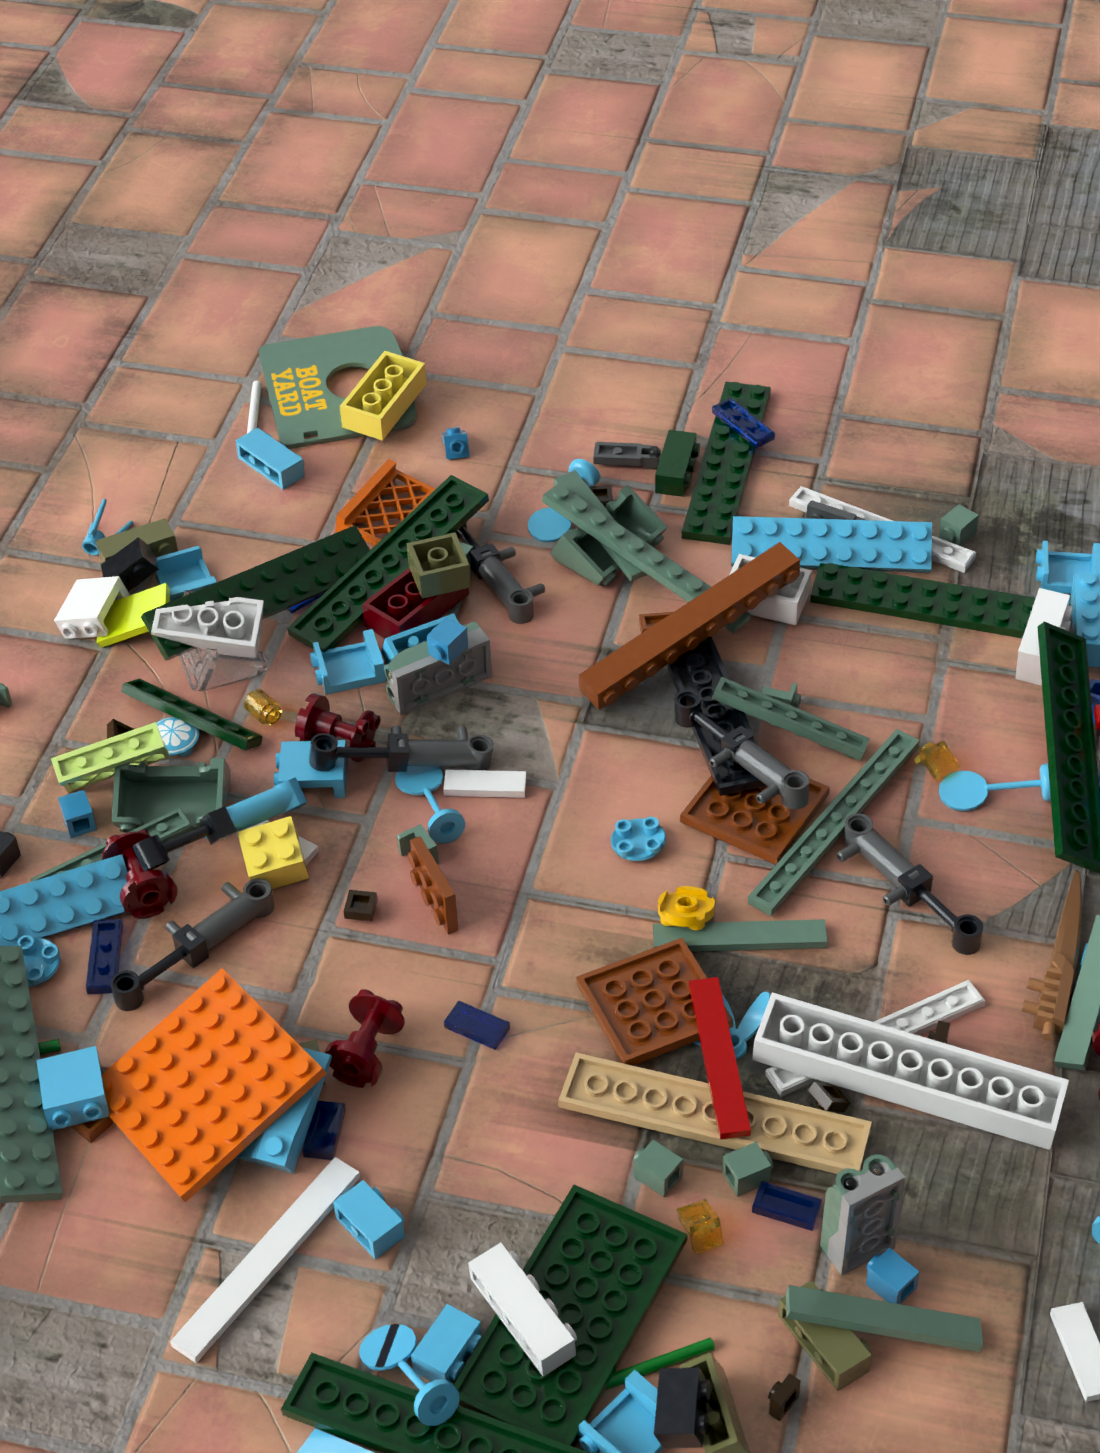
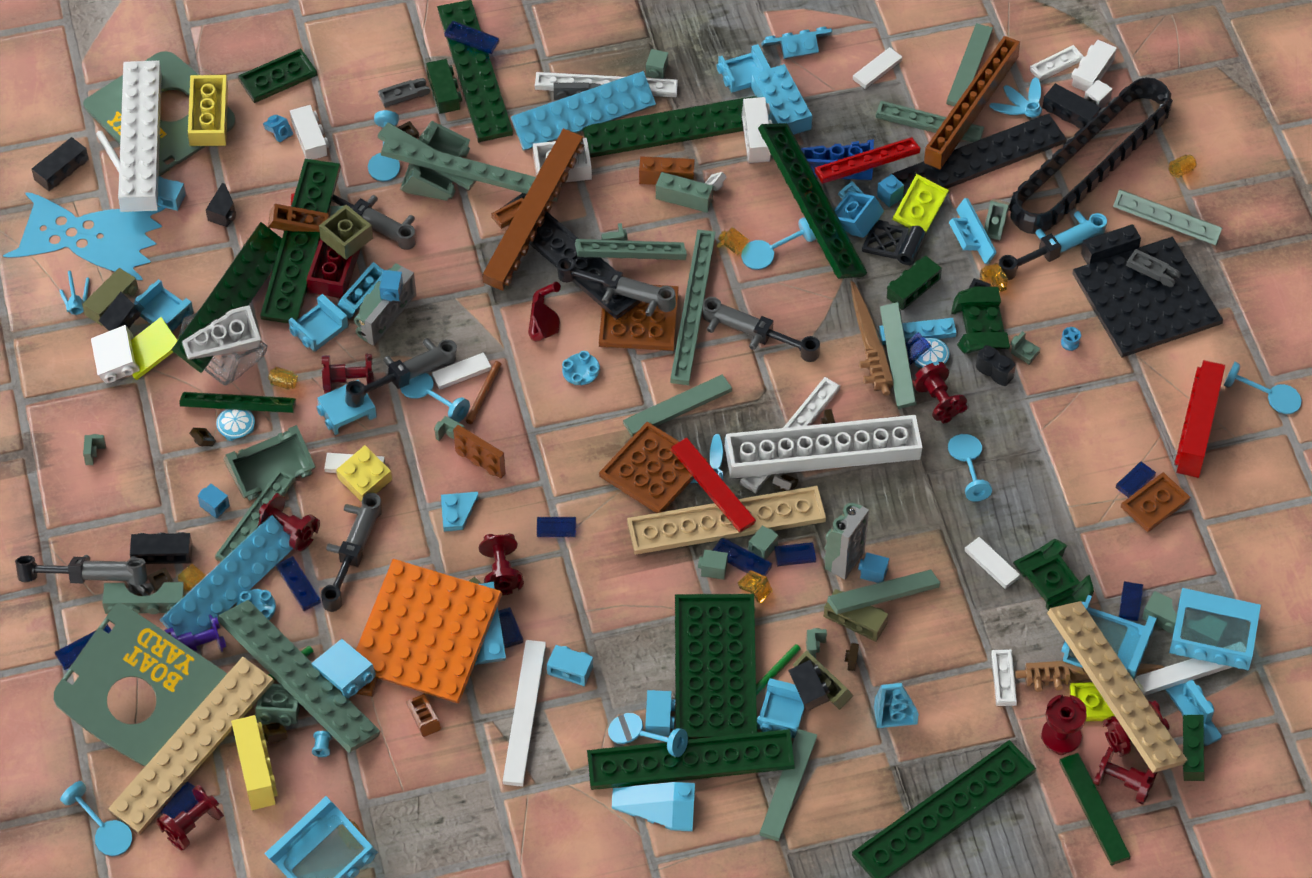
camera: 30 degrees left, 10 degrees up
yellowish green fence [51,722,170,793] -> none
piece [132,778,308,872] -> none
orange fence [335,459,435,546] -> none
dark brown plate [343,890,378,921] -> none
white brick [468,1243,577,1377] -> none
yellow plate [658,886,715,930] -> none
none -> medium azure piece [3,192,165,280]
none -> black brick [31,137,89,191]
none -> white brick [118,61,162,212]
none -> black slope [206,183,236,227]
none -> dark green tile [238,48,318,103]
none -> dark orange slope [268,204,329,232]
none -> white brick [290,105,329,160]
none -> dark orange slope [406,693,441,737]
none -> medium azure wing [441,492,479,531]
none -> dark orange bar [466,361,502,424]
none -> dark red piece [528,281,561,342]
none -> dark orange brick [639,156,695,185]
none -> sand green brick [656,172,713,213]
none -> white plate [705,172,727,191]
none -> clear blue tile [712,538,772,581]
none -> sand green bracket [806,628,827,659]

